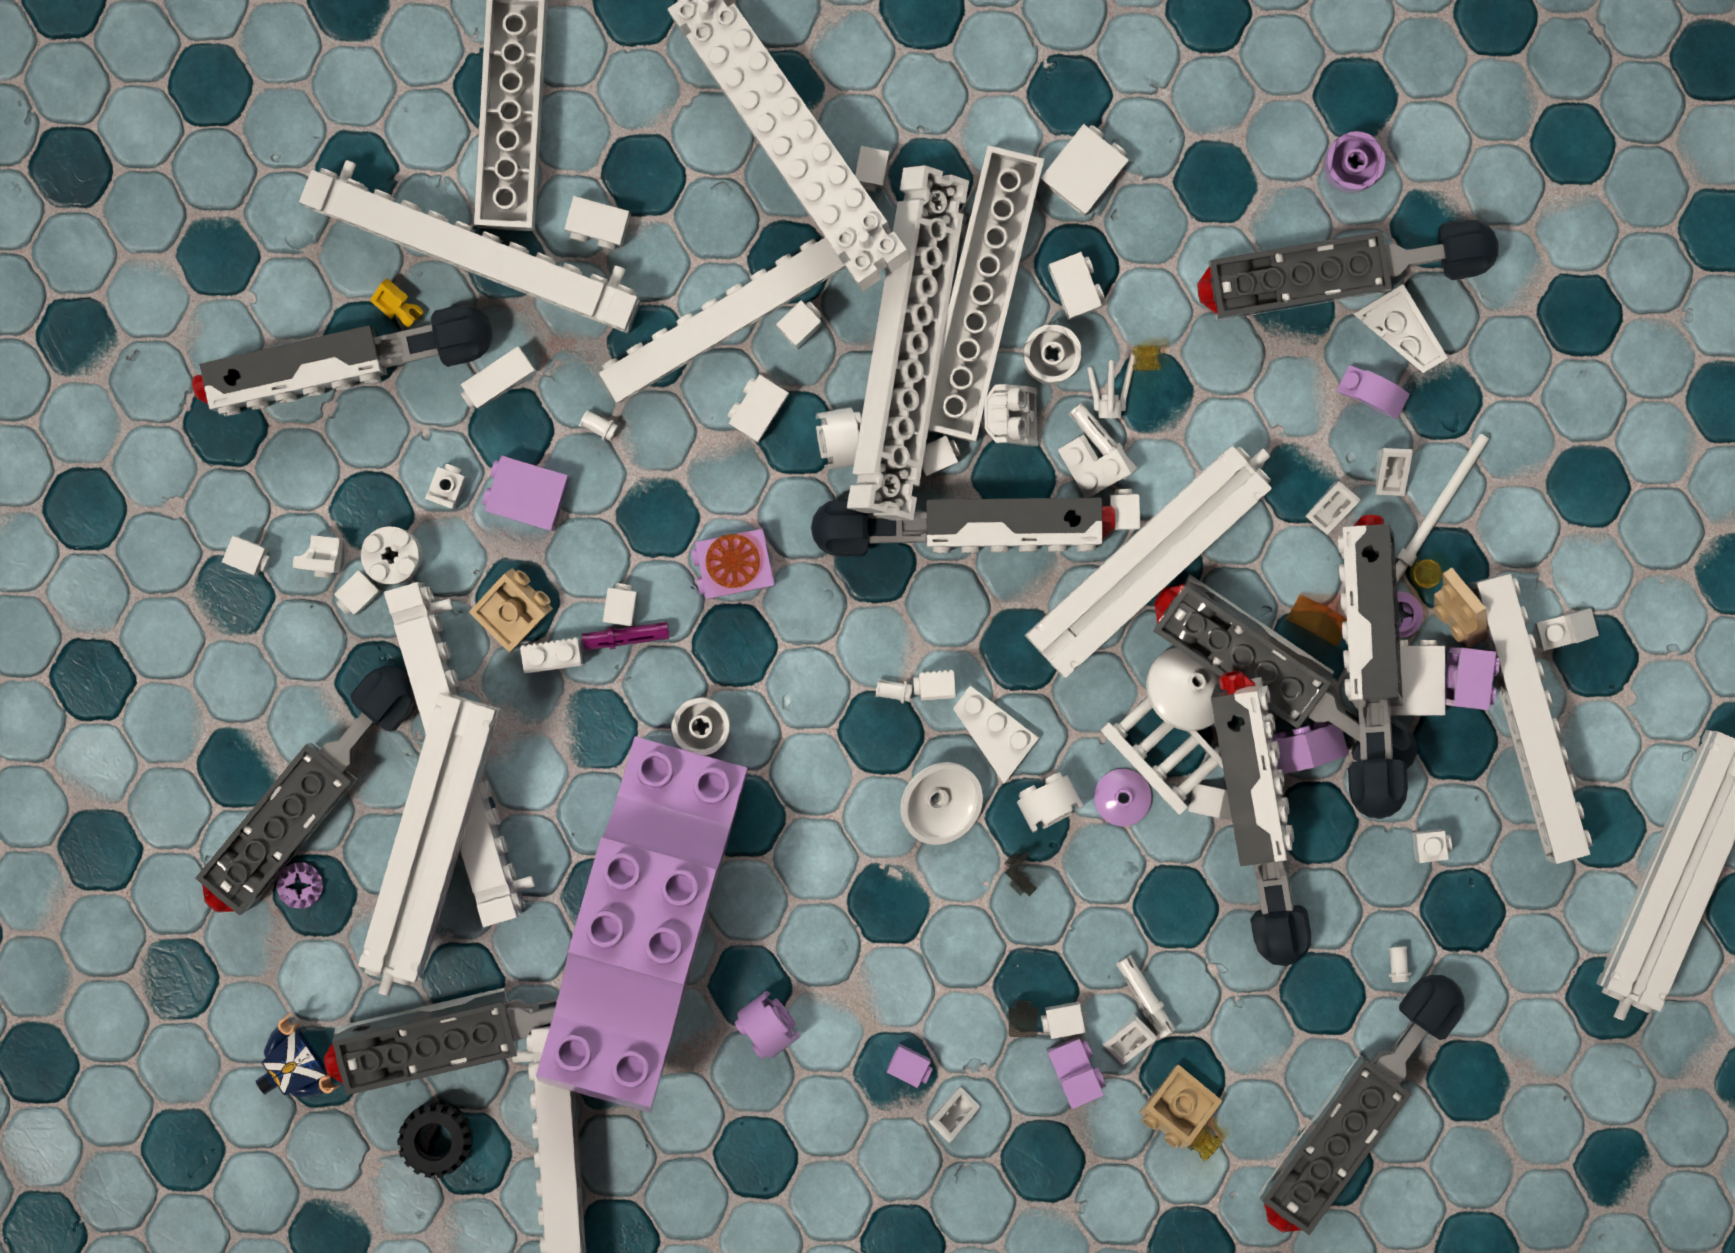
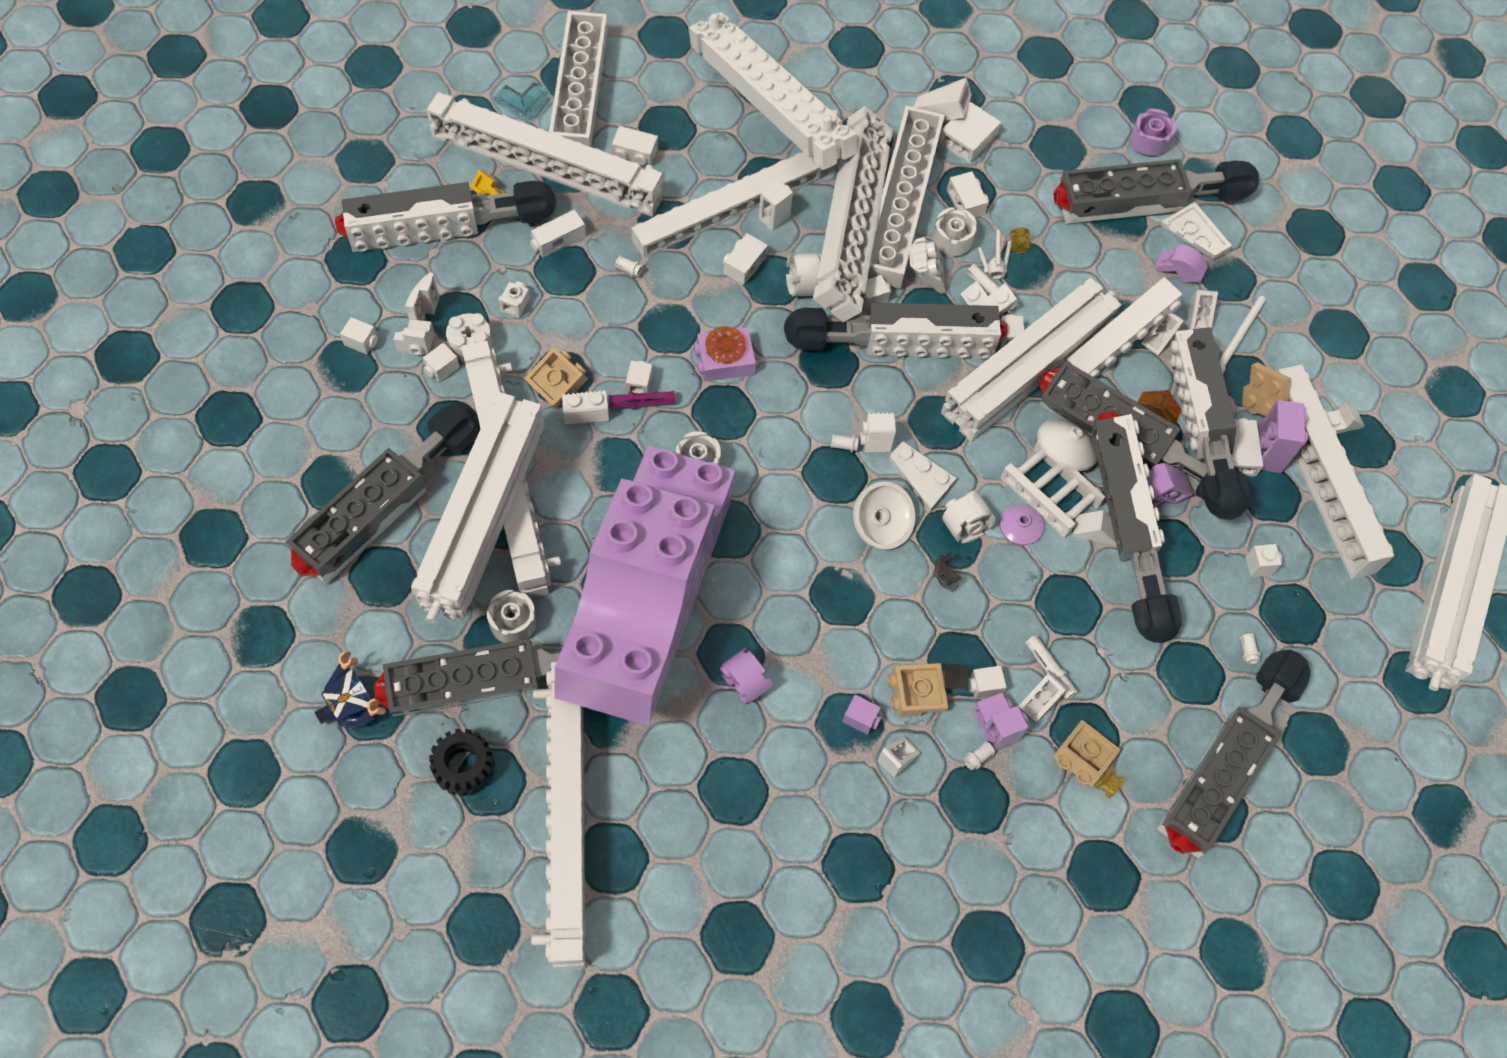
camera: 10 degrees left, 25 degrees down
lavender gear [276,862,323,909] -> none
lavender brick [482,456,570,531] -> none
clear yellow wheel [1410,559,1442,588] -> none
none -> white slope [405,273,440,321]
none -> white brick [487,590,537,643]
none -> clear light blue brick [493,82,550,122]
none -> tan plate [888,663,948,717]
none -> white slope [913,78,972,121]
none -> white pin [964,741,995,770]
none -> white brick [1067,277,1182,378]

